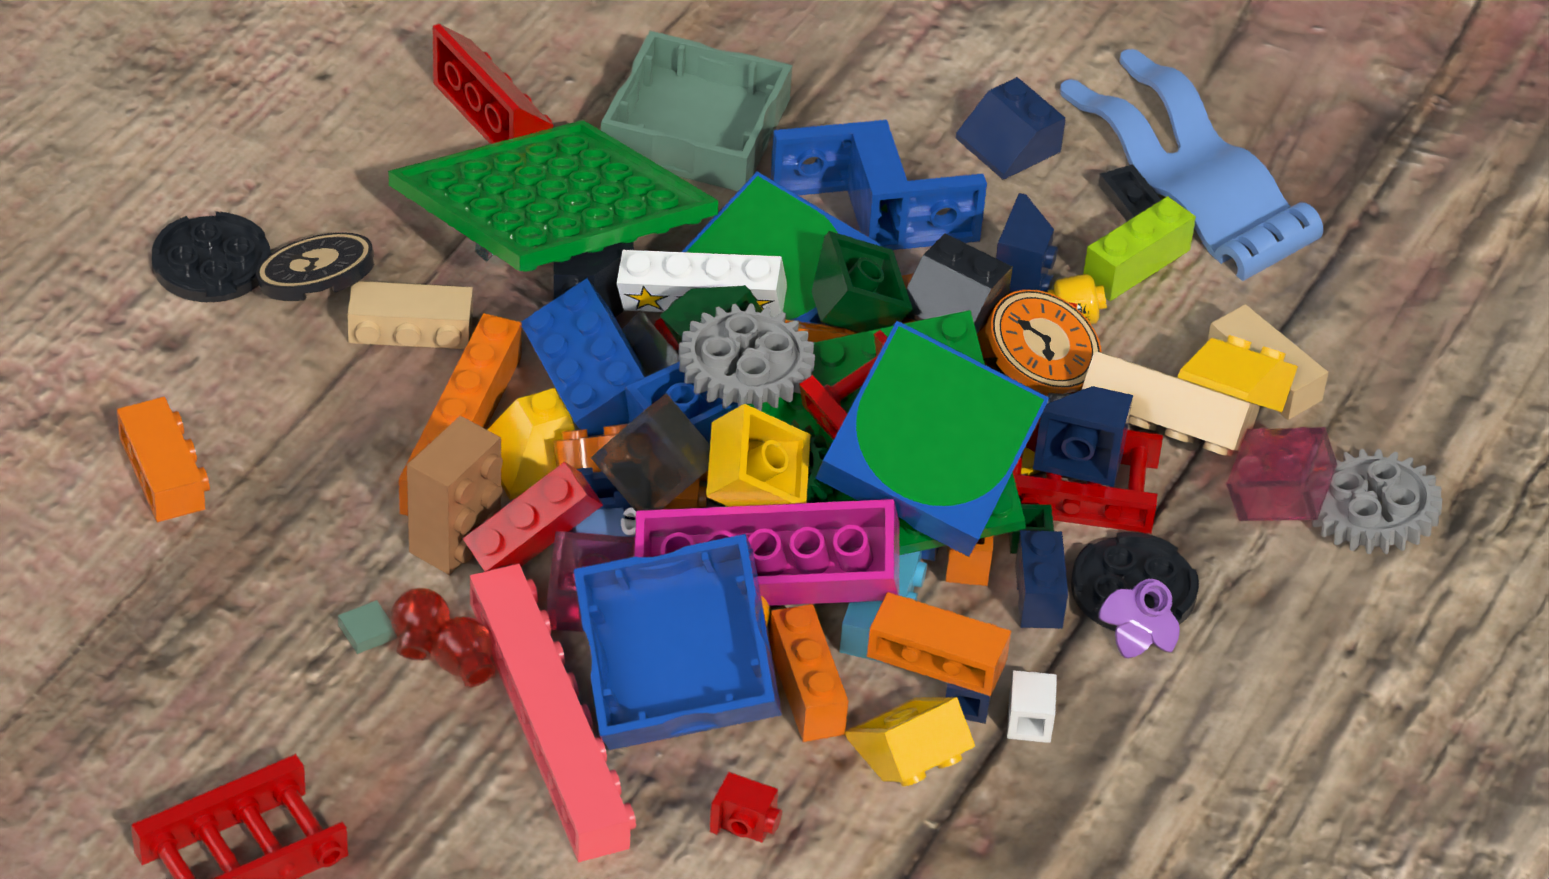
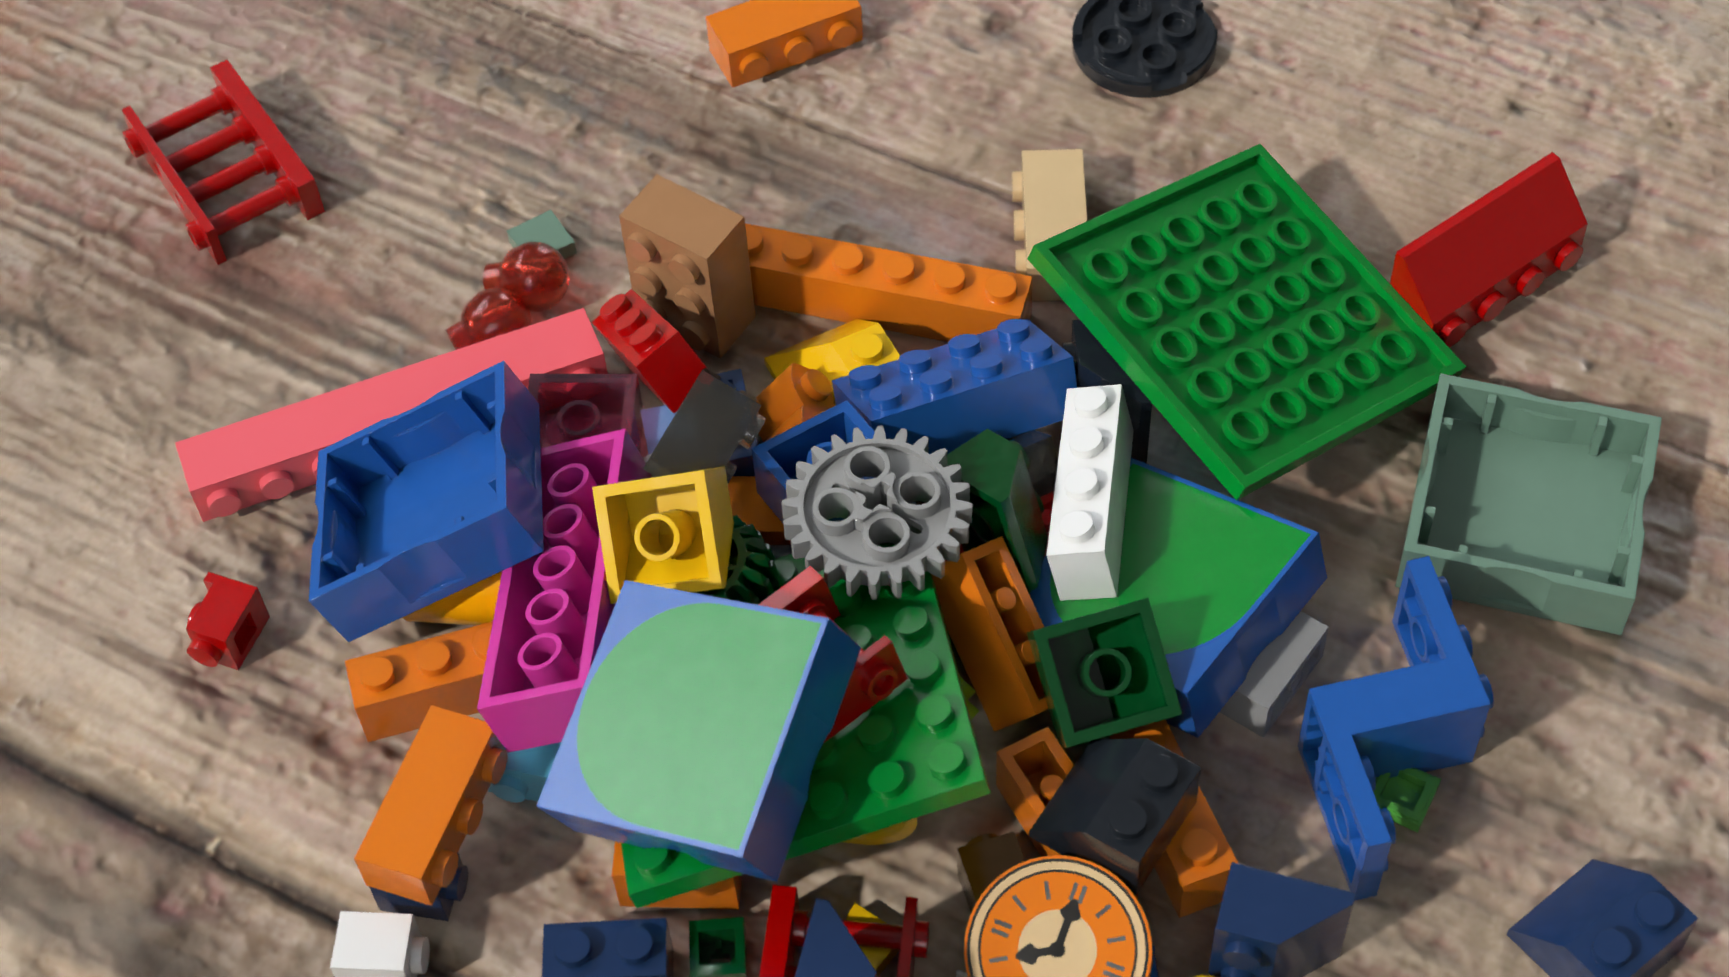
camera: 95 degrees right, 10 degrees up
black tile [256,233,375,301] -> none
yellow slope [845,697,976,786] -> none

